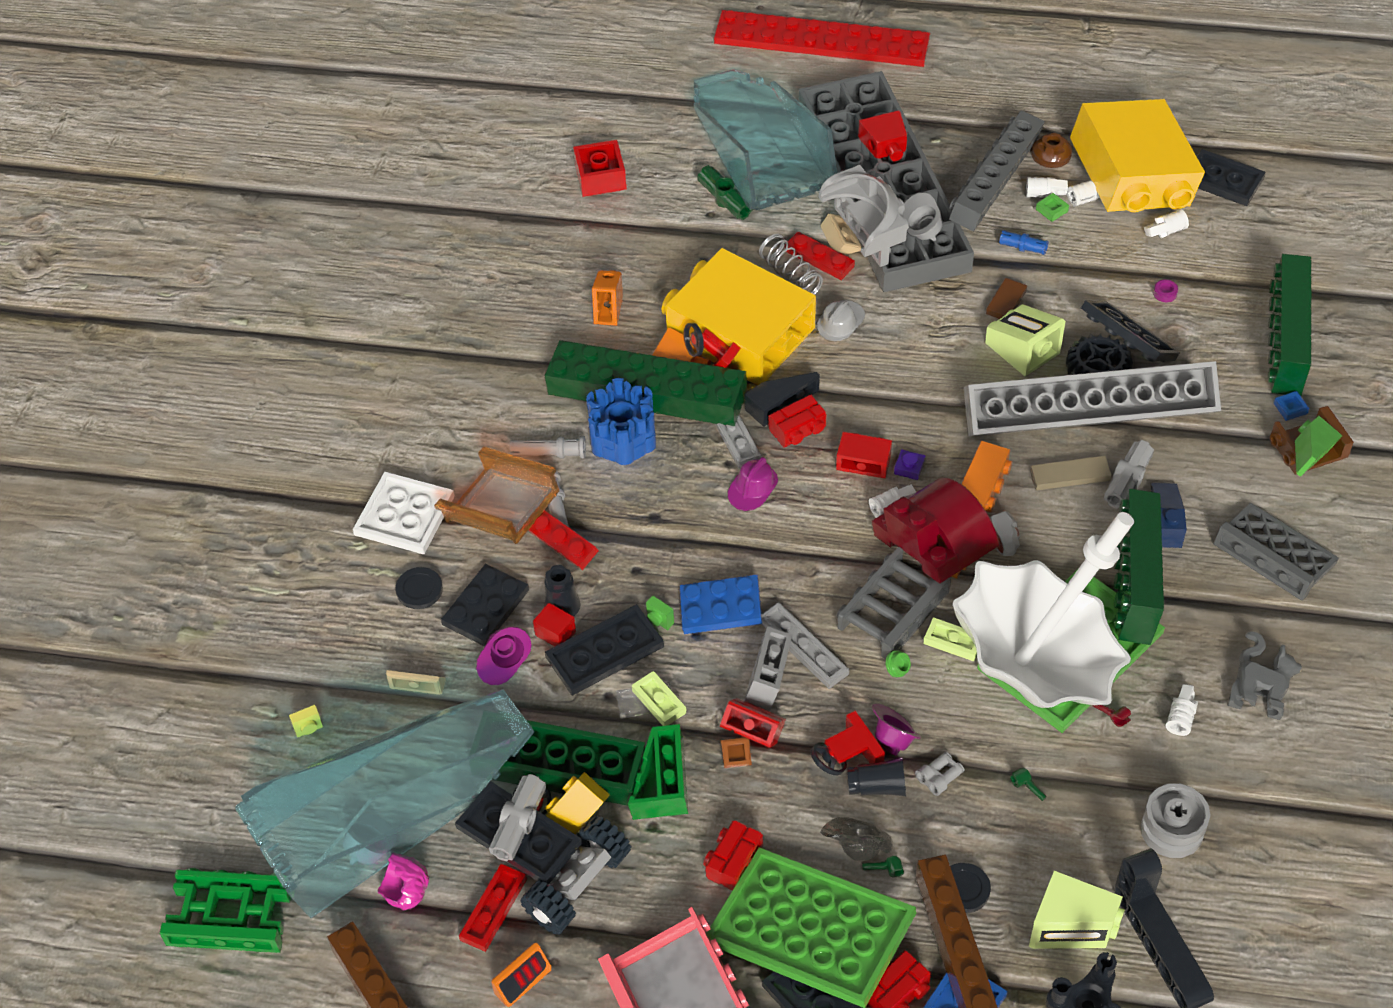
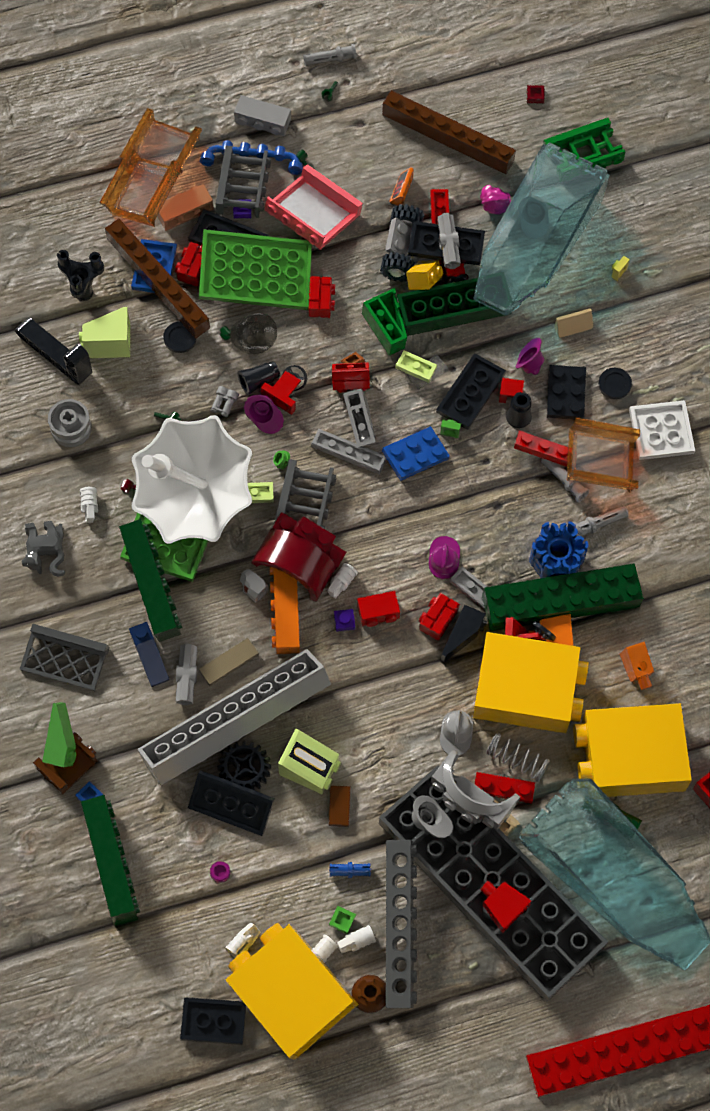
camera: 150 degrees right, 15 degrees up
none -> yellow brick [573,703,692,798]

